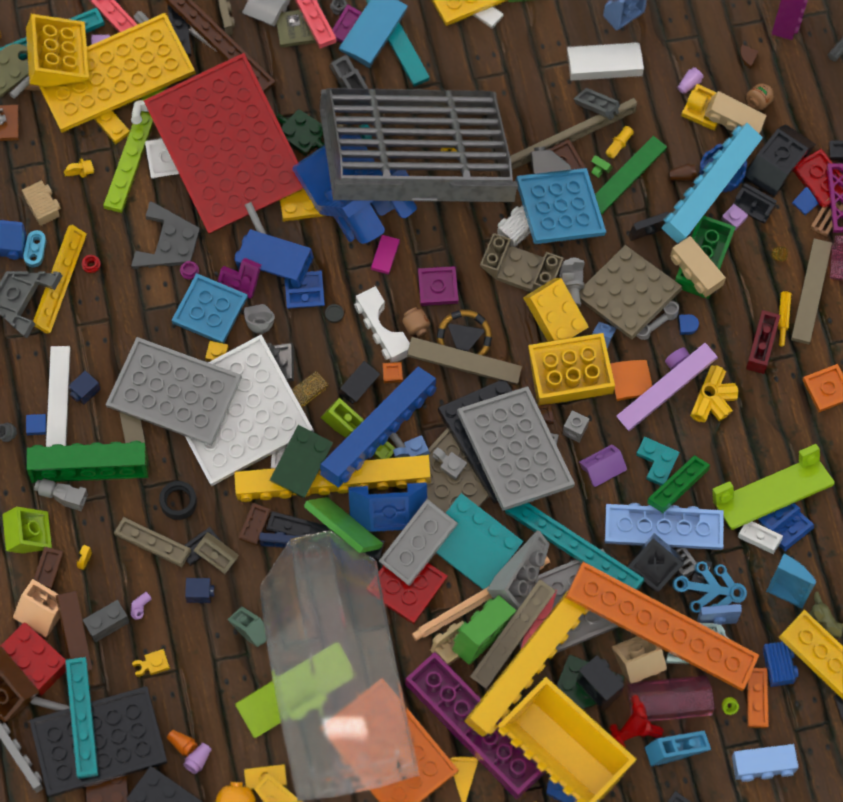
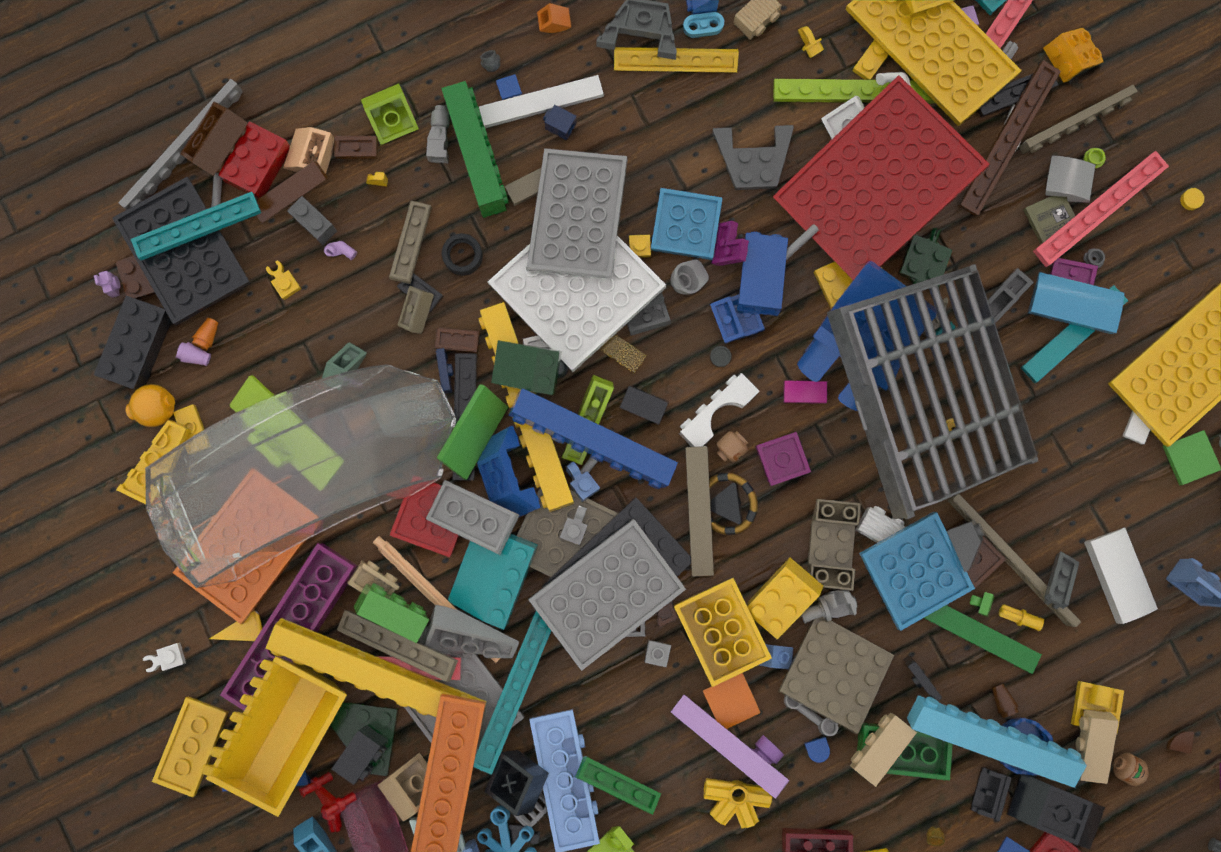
camera: 75 degrees right, 15 degrees up
red plate [82,255,101,273] -> none
magenta plate [180,261,199,280] -> none
dark blue brick [185,578,215,603] -> none
orange tile [383,362,403,383] -> none
medium lavender panel [579,444,627,487] -> none
teal plate [636,436,680,486] -> none
lavender cone [677,67,704,94] -> none
lavender plate [721,204,748,230] -> none

